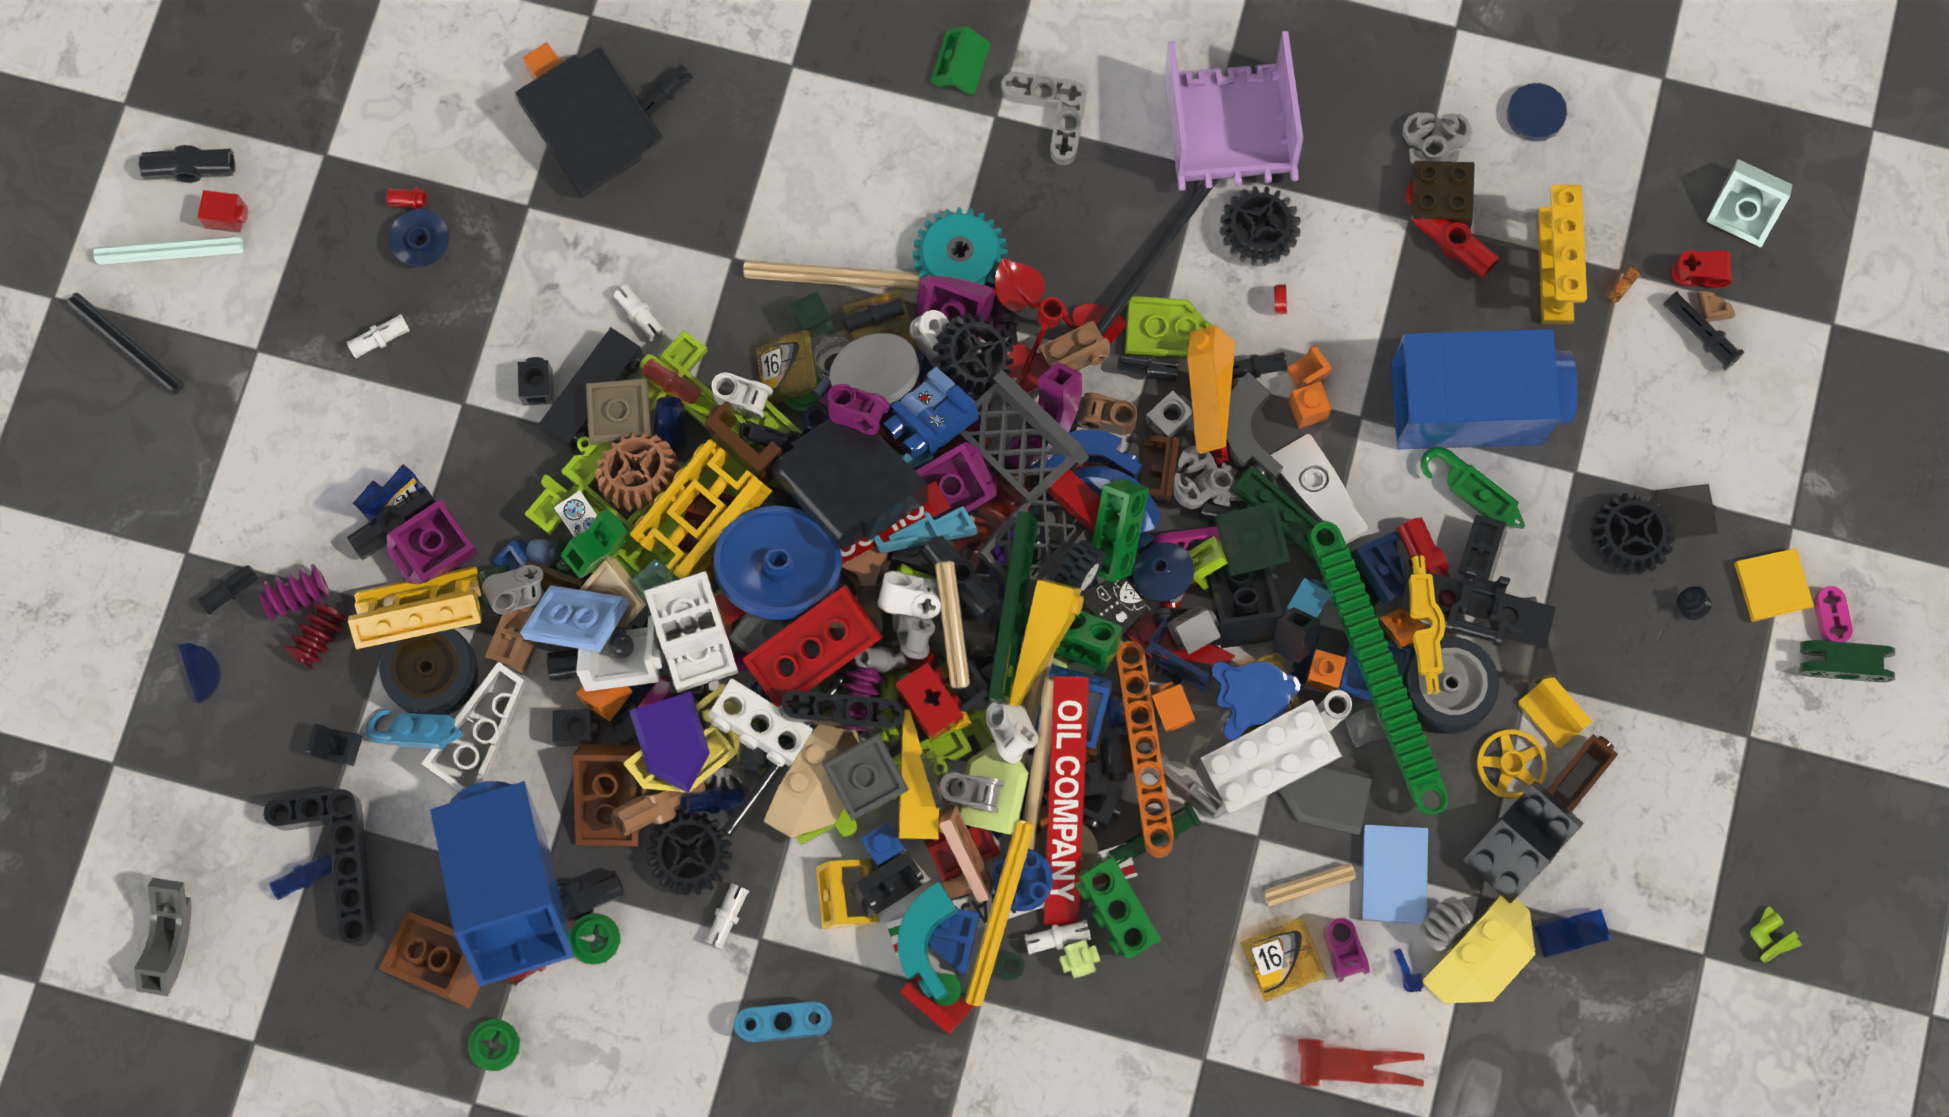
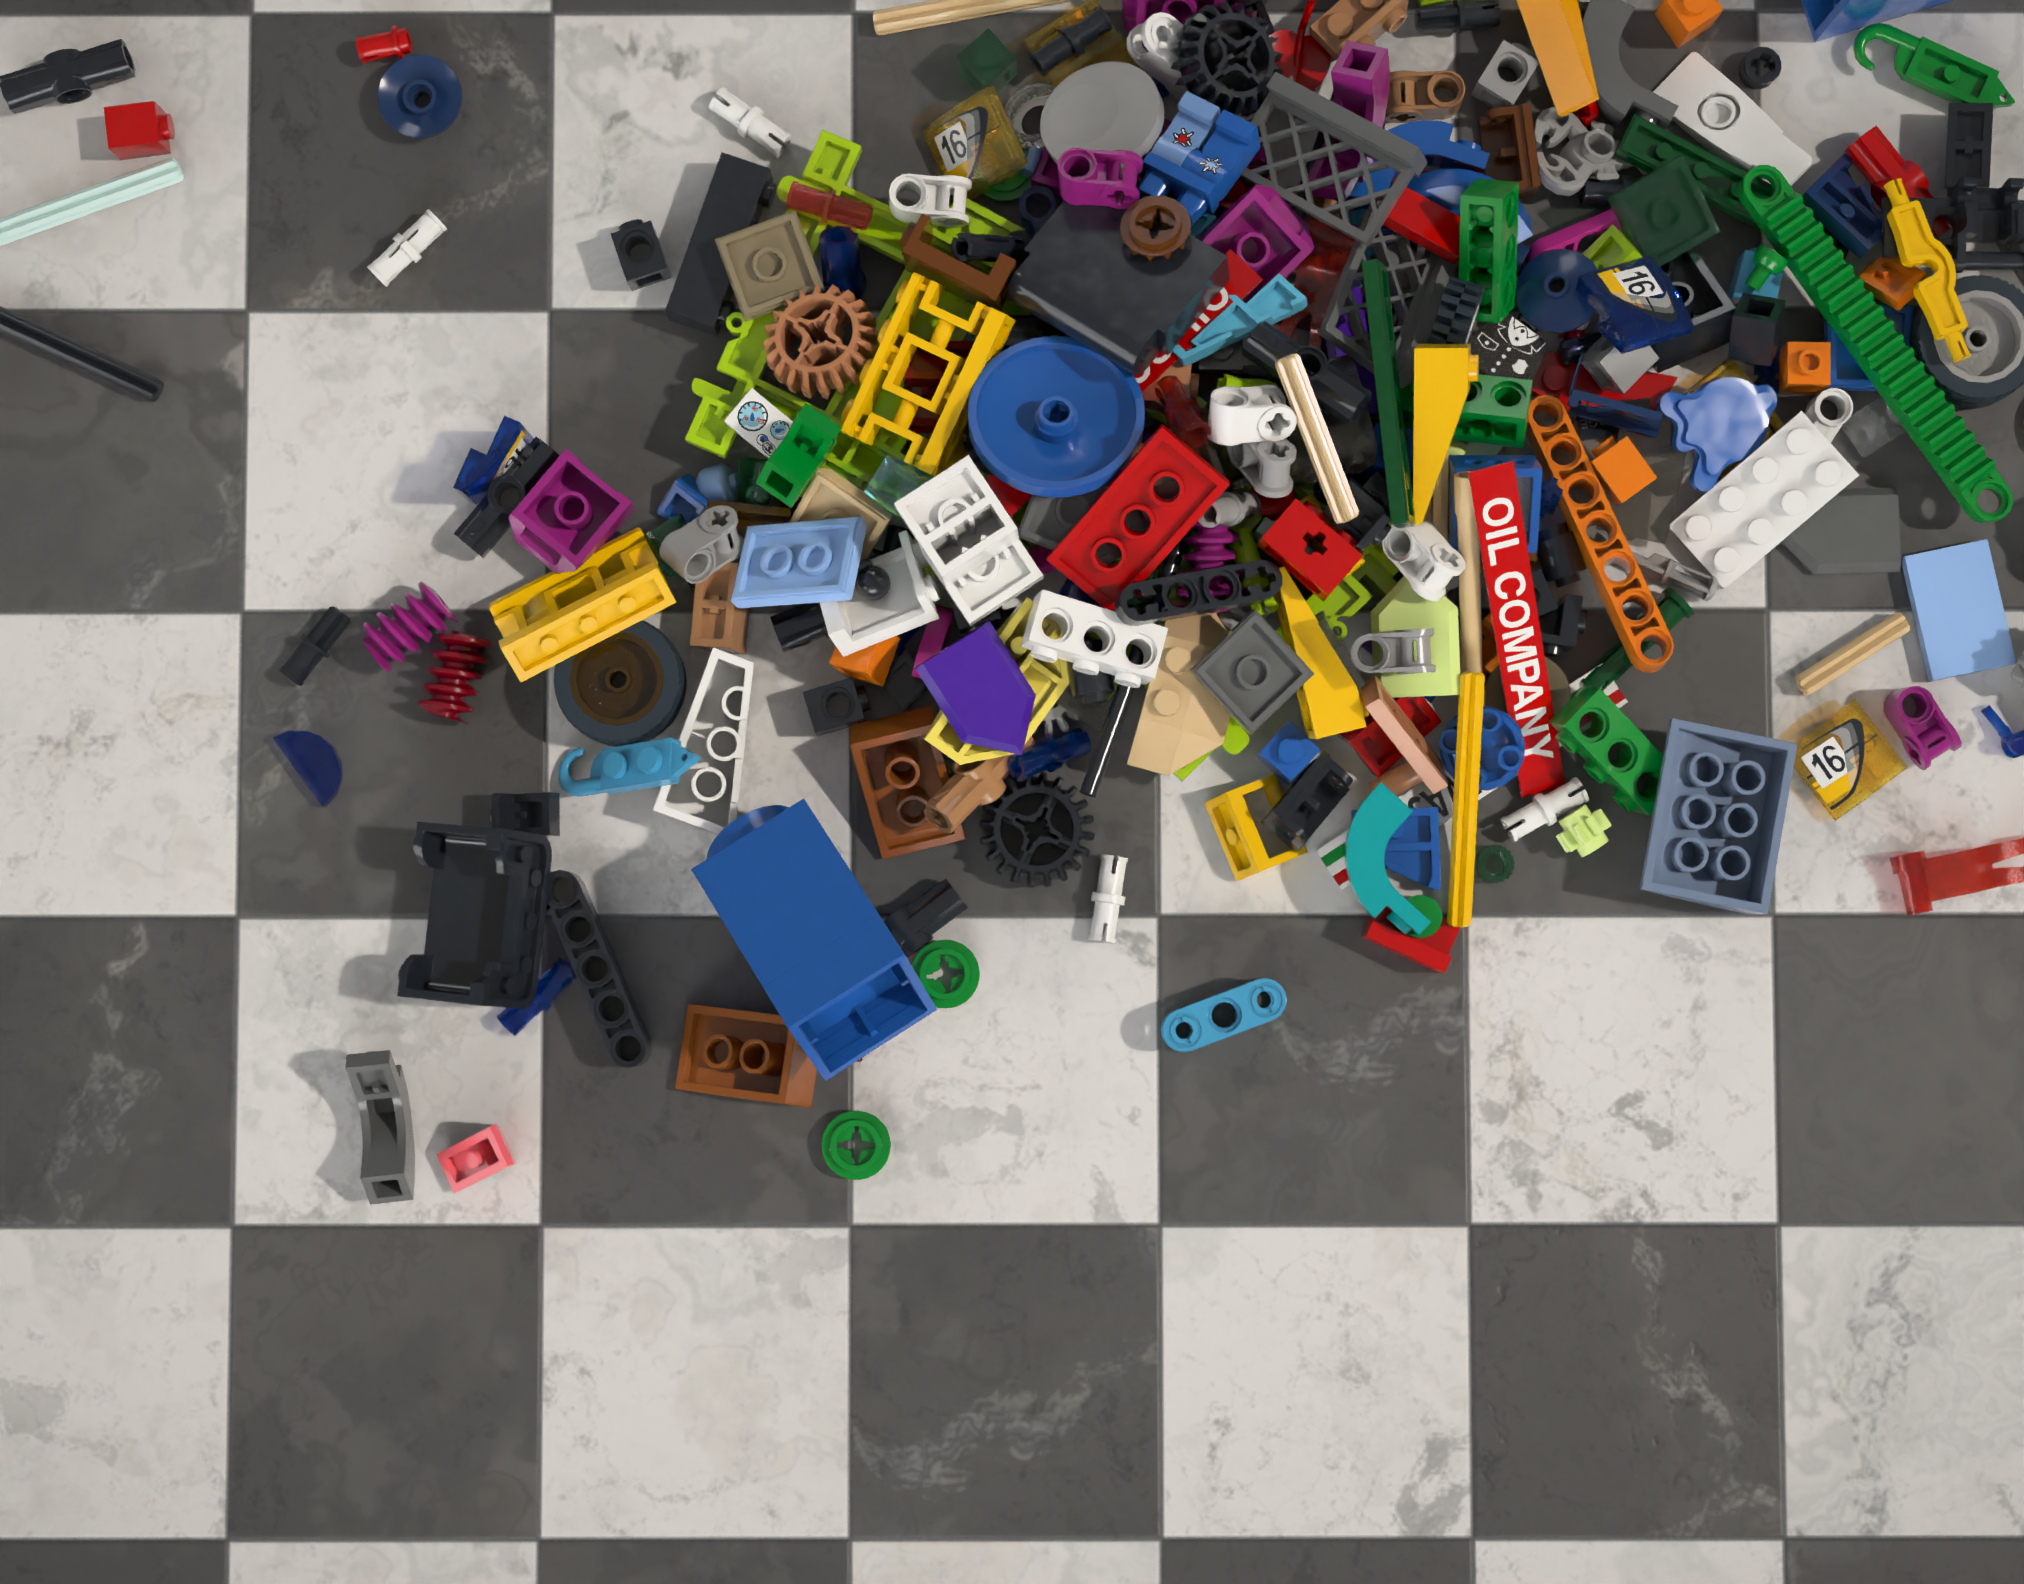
camera: 15 degrees left, 10 degrees up
none -> black windscreen [397,822,552,1009]
none -> coral slope [436,1124,516,1193]
none -> reddish brown gear [1120,196,1191,261]
none -> clear red pin [1154,375,1211,447]
none -> clear blue slope [1576,256,1694,354]
none -> sand blue slope [1639,718,1798,915]
none -> black bush [1739,47,1782,90]
none -> green piece [1744,244,1789,292]

